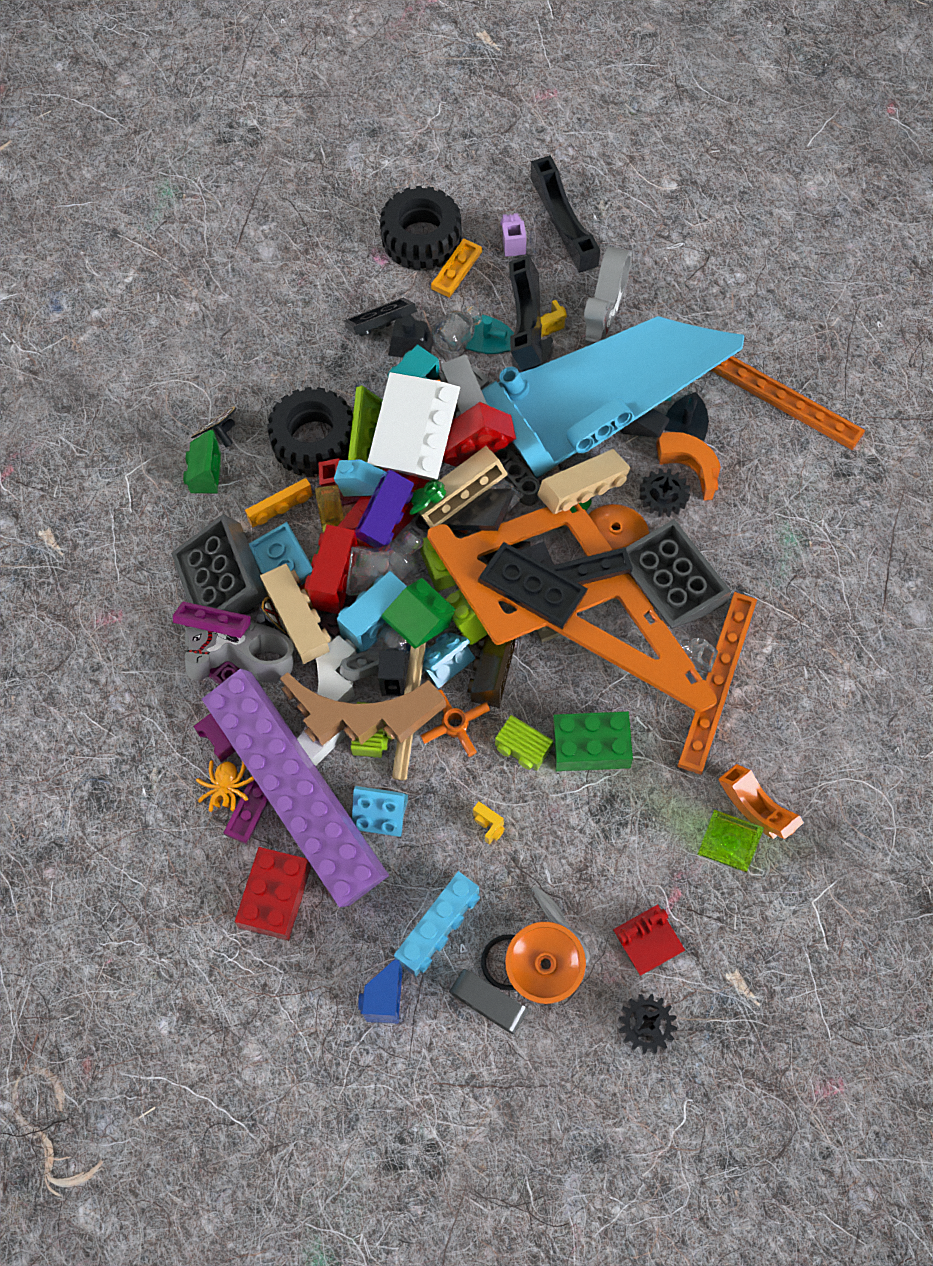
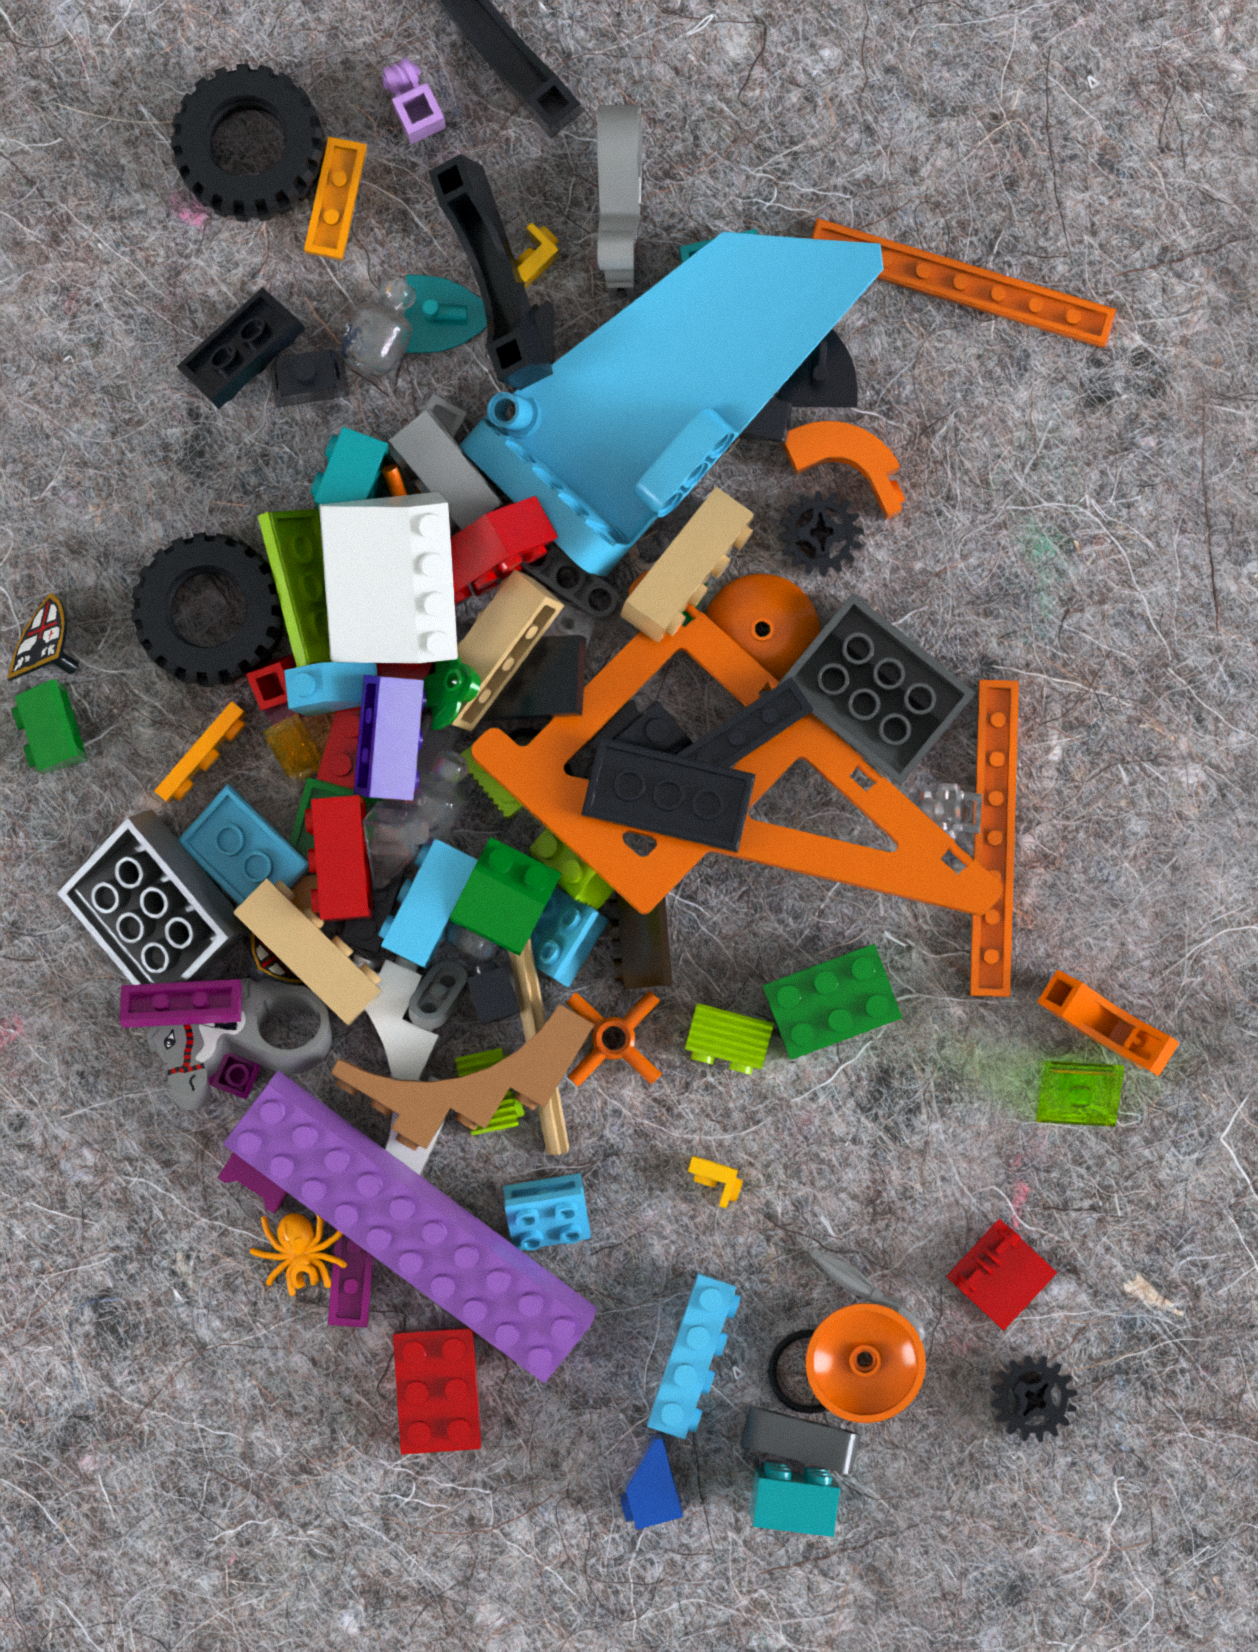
camera: 25 degrees left, 20 degrees up
none -> teal brick [749,1461,840,1537]

